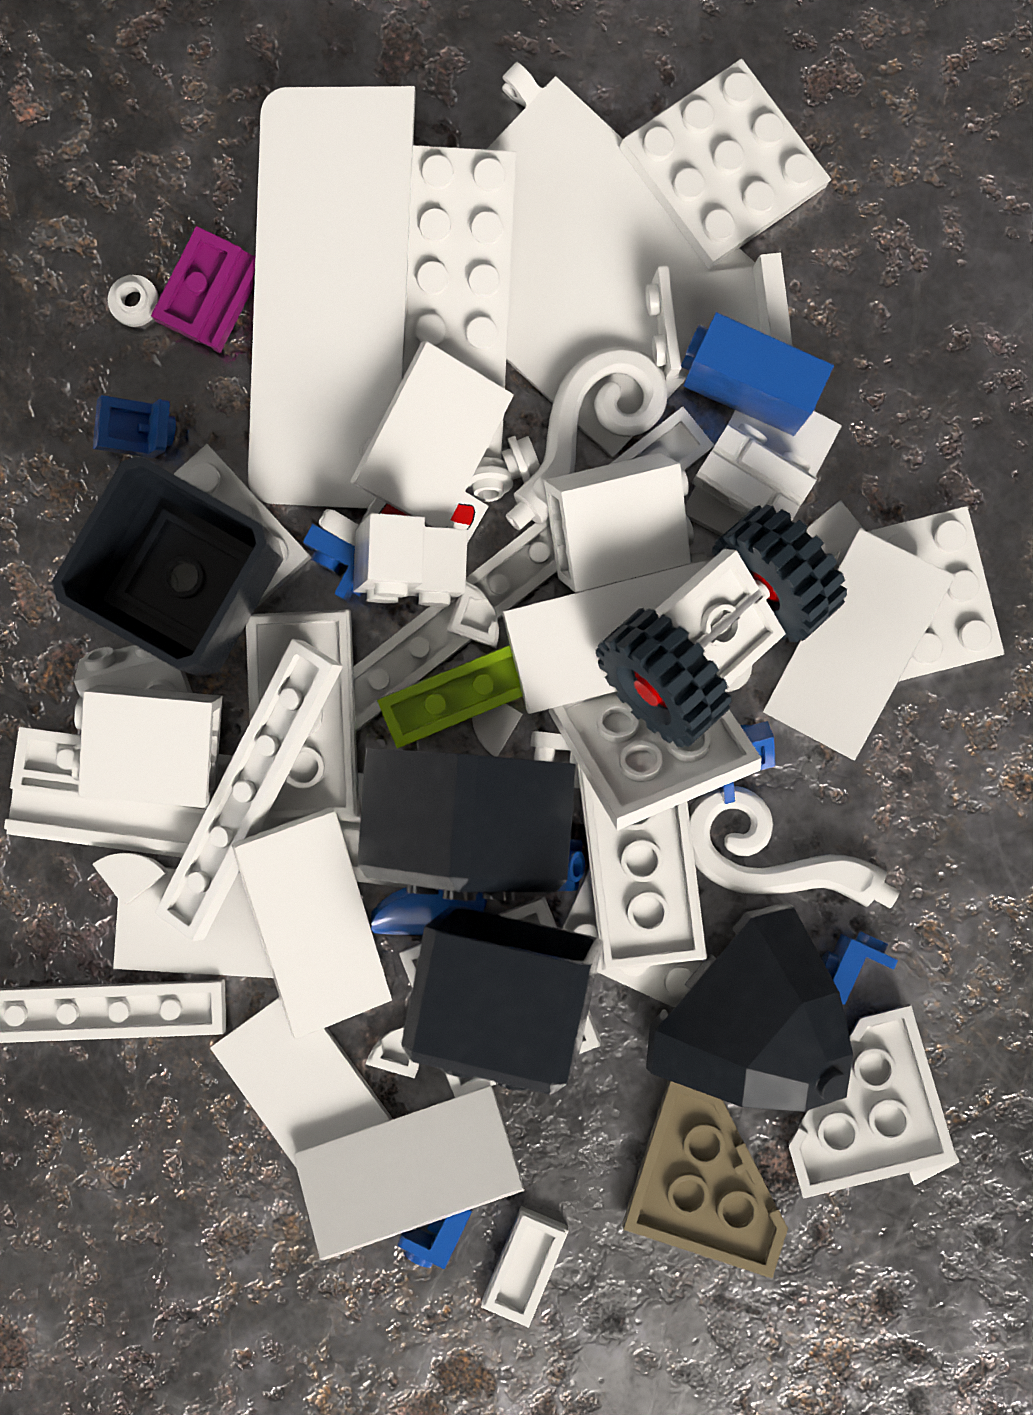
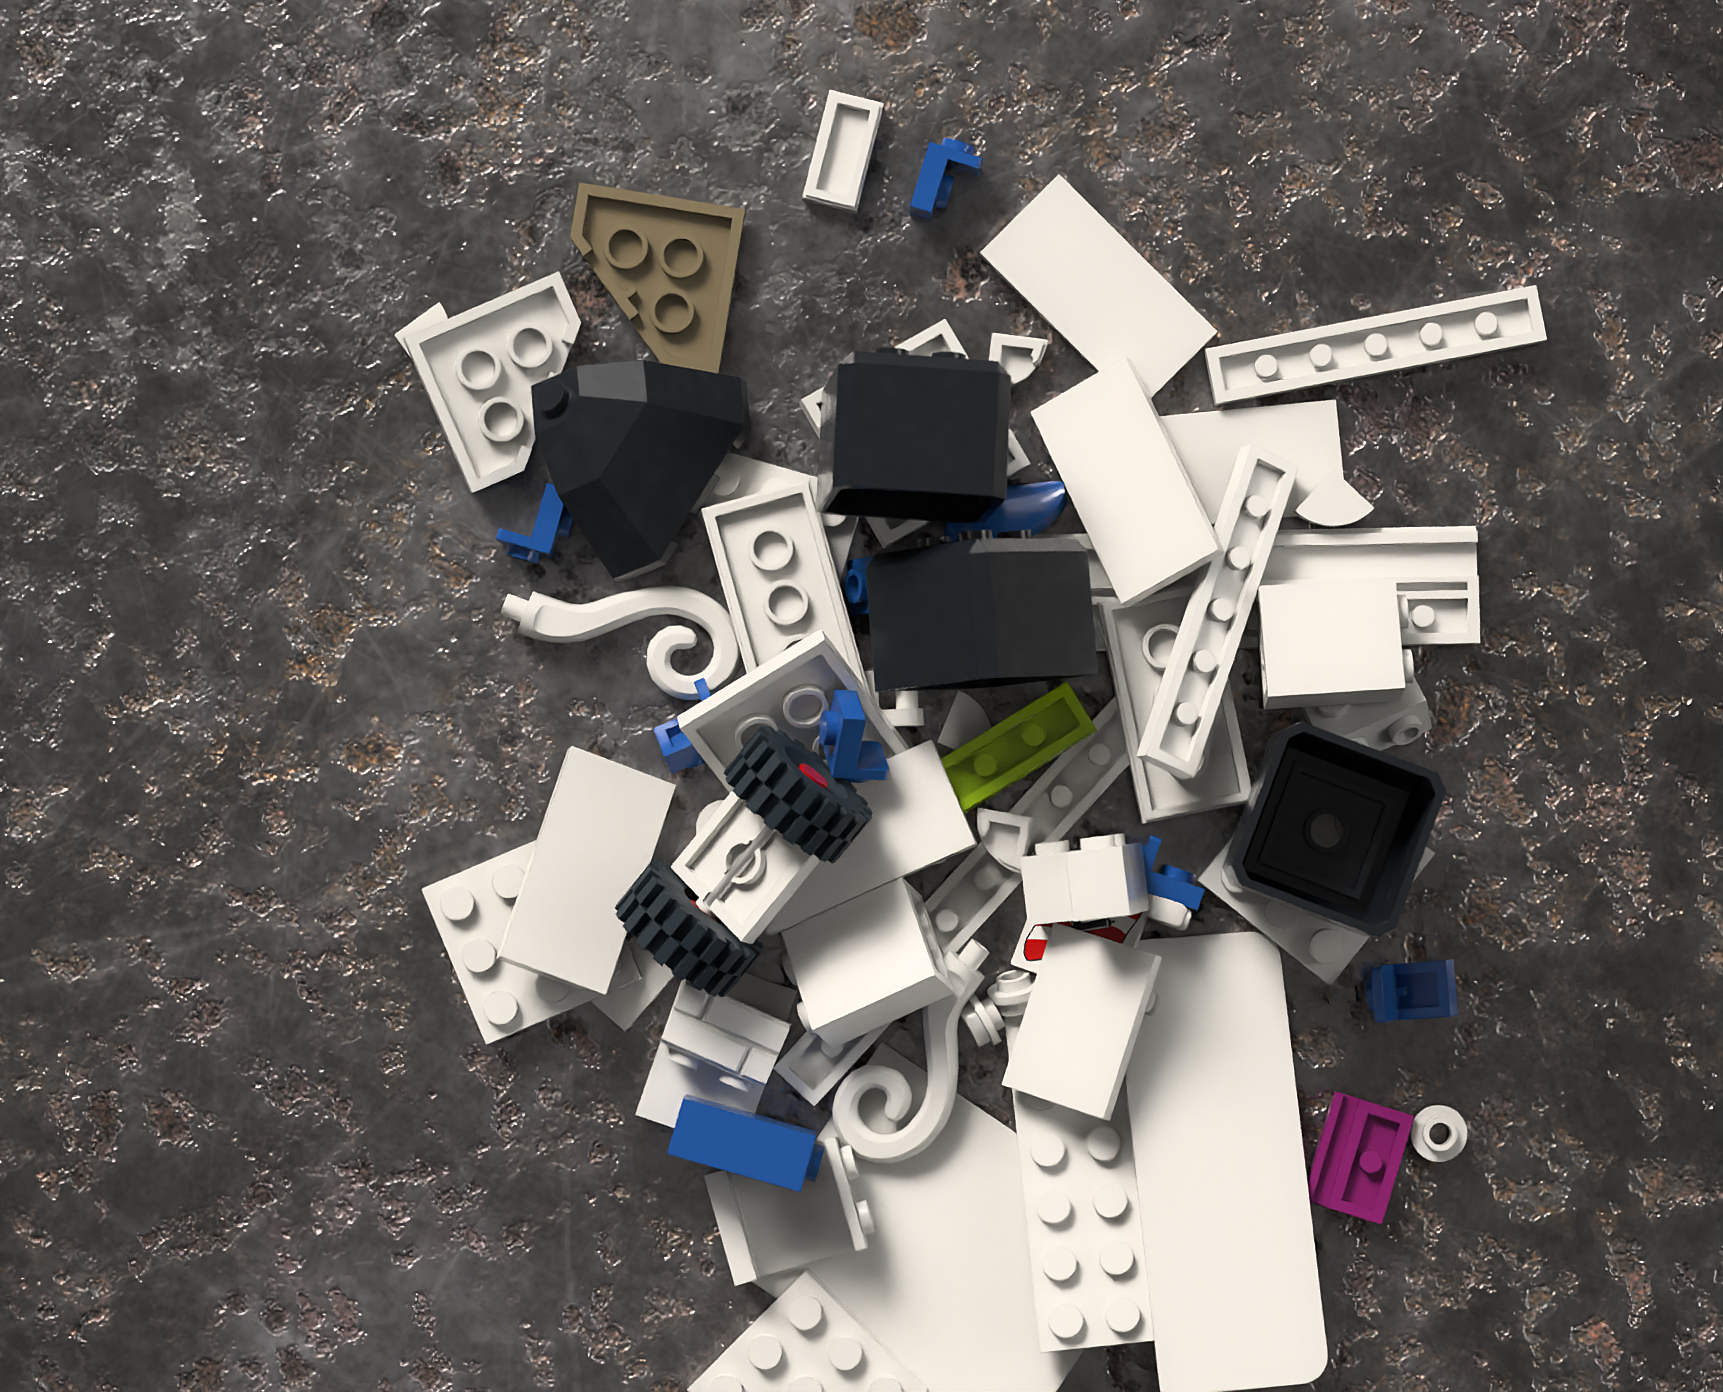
camera: 175 degrees right, 0 degrees up
white tile [293,1086,525,1260] -> none
none -> blue bracket [819,689,889,783]

